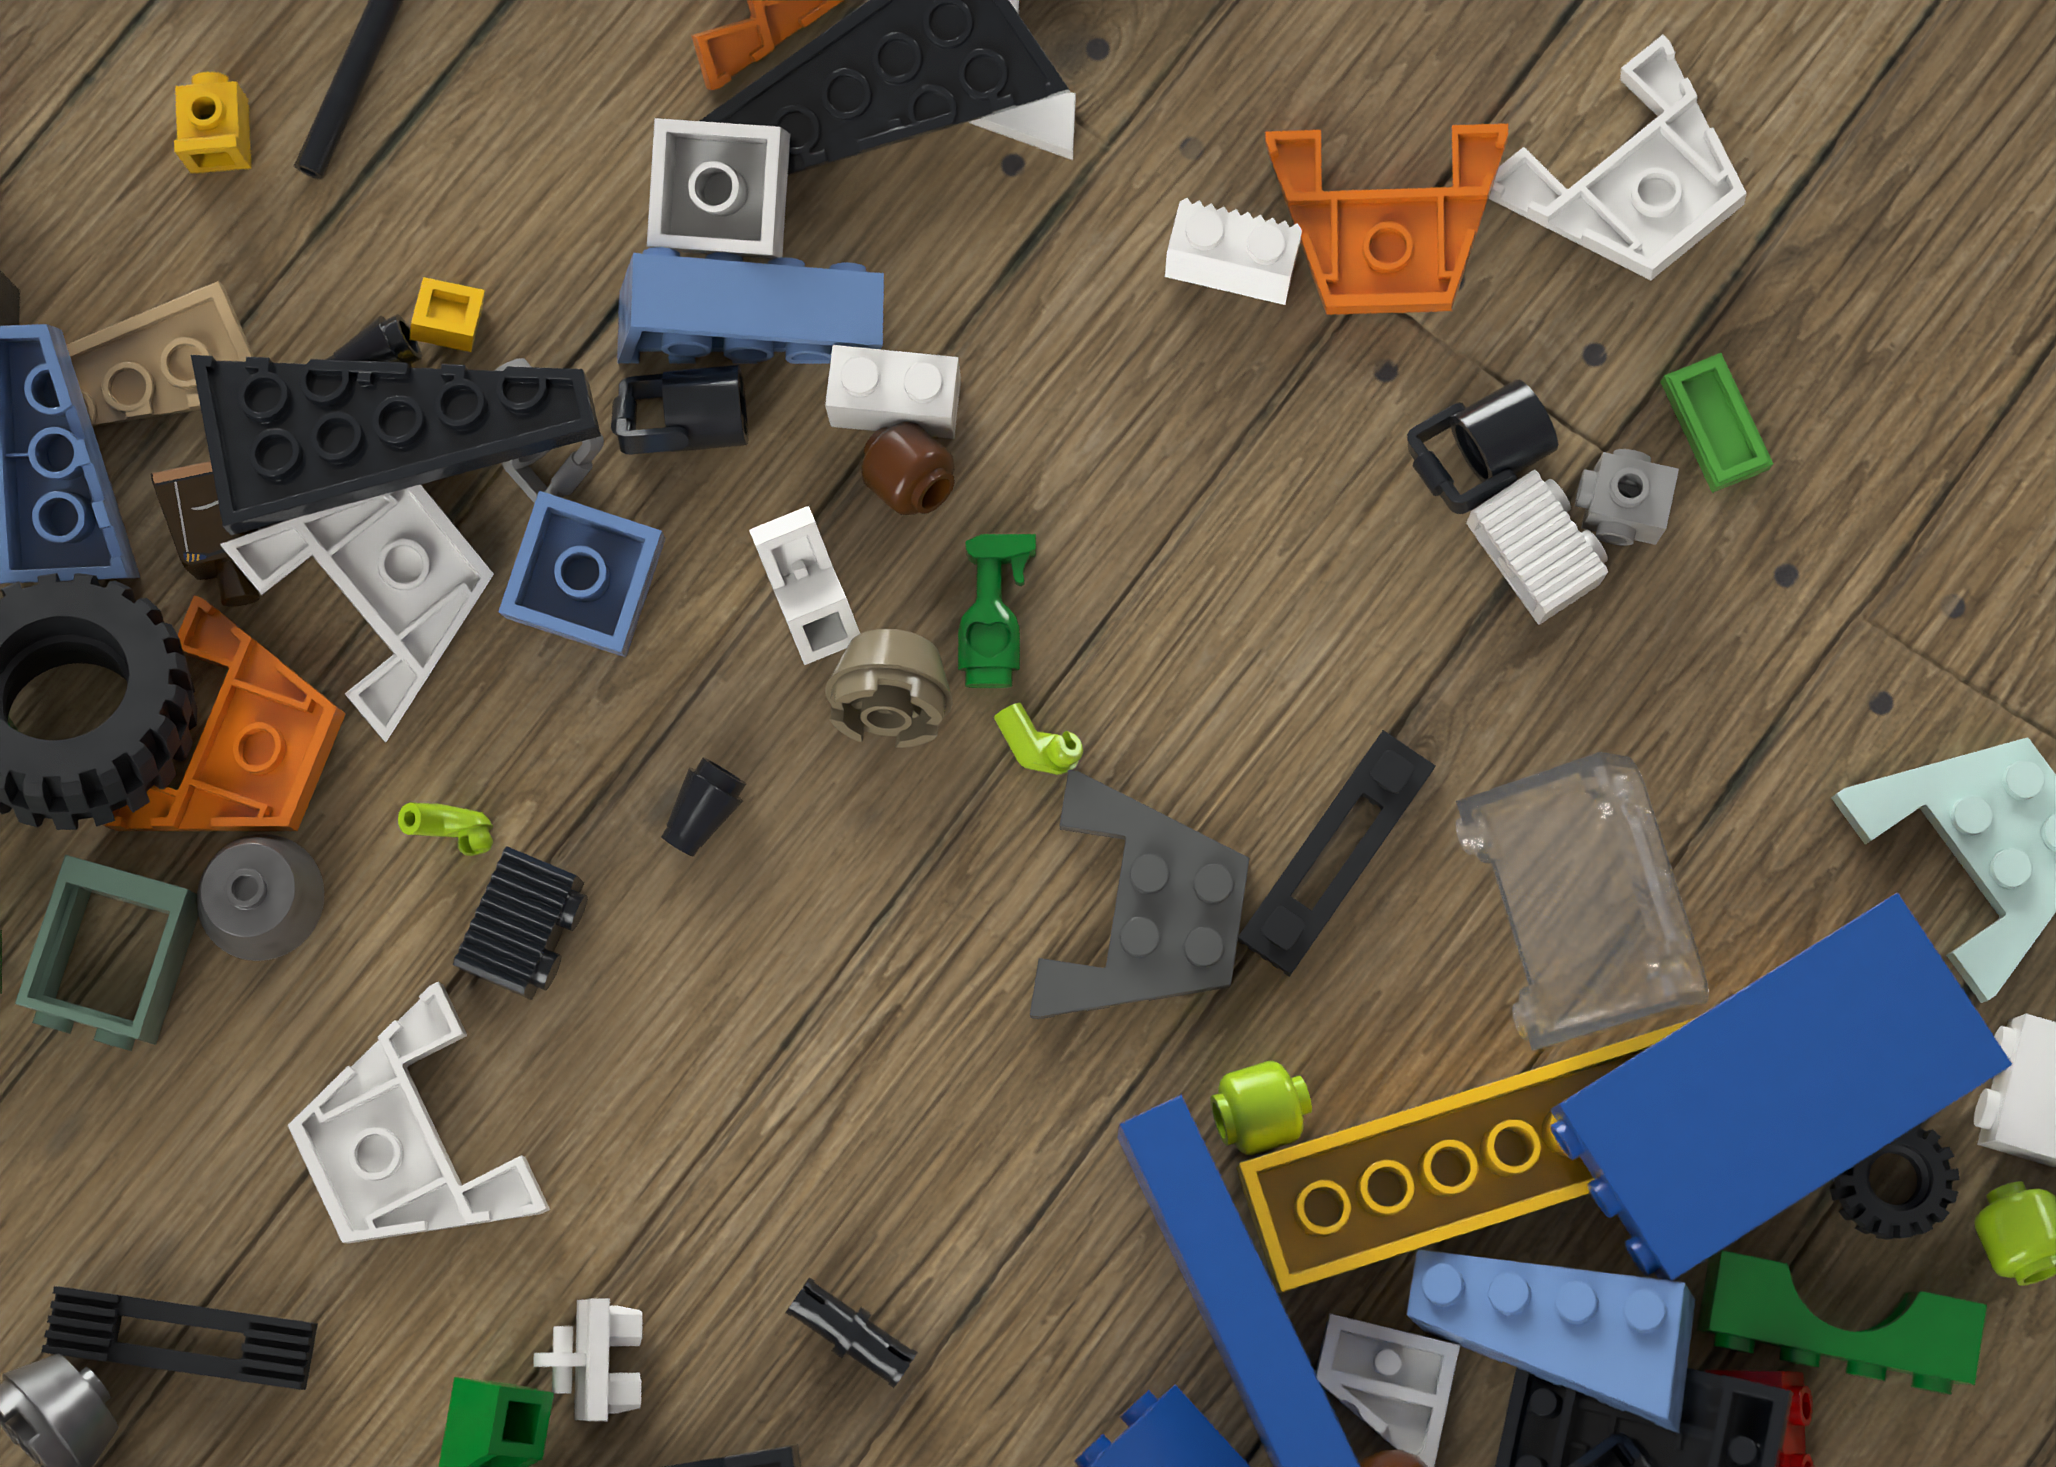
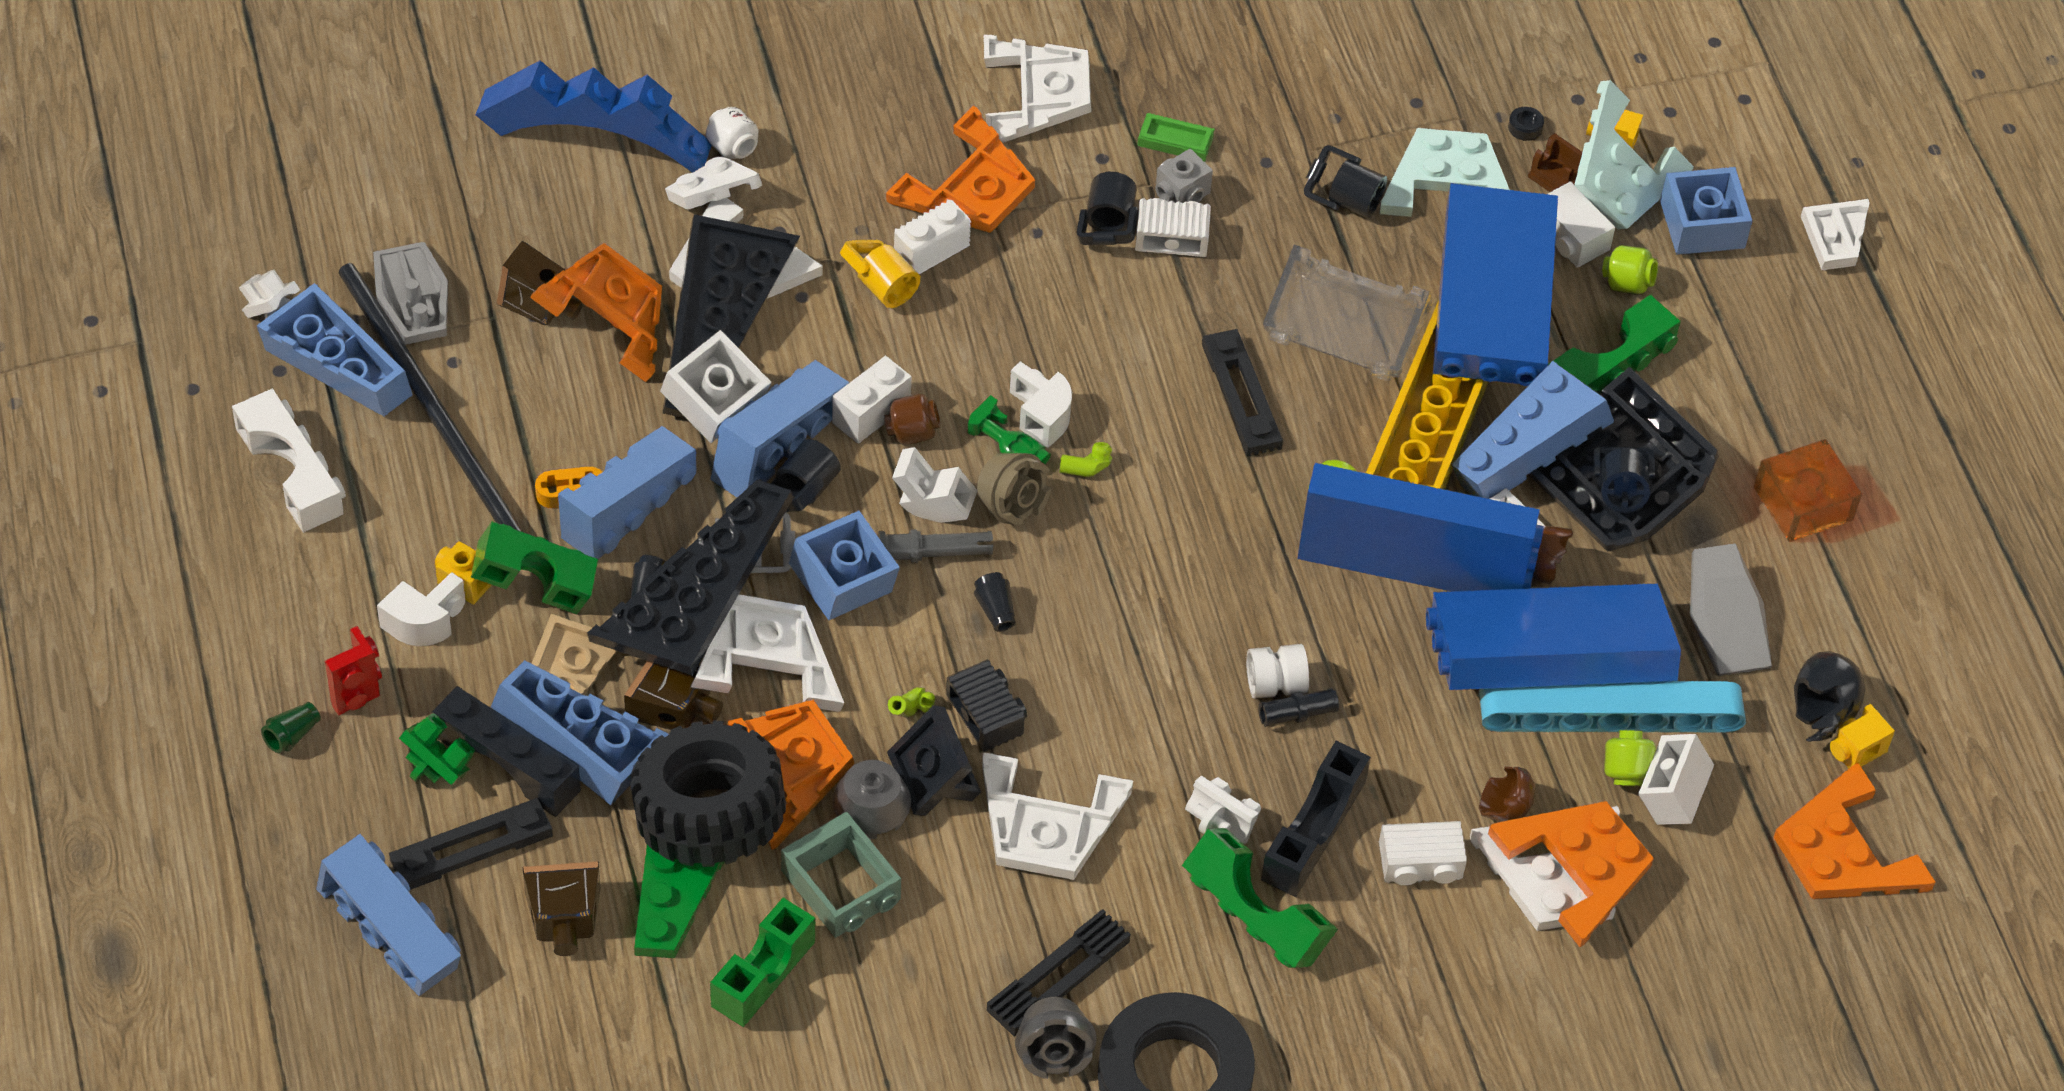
camera: 60 degrees left, 25 degrees down
yellow plate [409,277,485,352] -> none
dark grey wing [1030,770,1249,1019] -> none
black tyre [1830,1123,1960,1240] -> none
none -> white brick [377,572,465,646]
none -> green arch [471,521,598,614]
none -> light orange beam [535,467,602,508]
none -> medium blue wedge [558,426,697,559]
none -> yellow piece [840,240,921,308]
none -> dark grey pin [878,529,993,563]
none -> black bracket [887,705,981,816]
none -> white brick [1010,361,1072,448]
none -> white wheel [1246,644,1309,699]
none -> black piece [1304,145,1387,218]

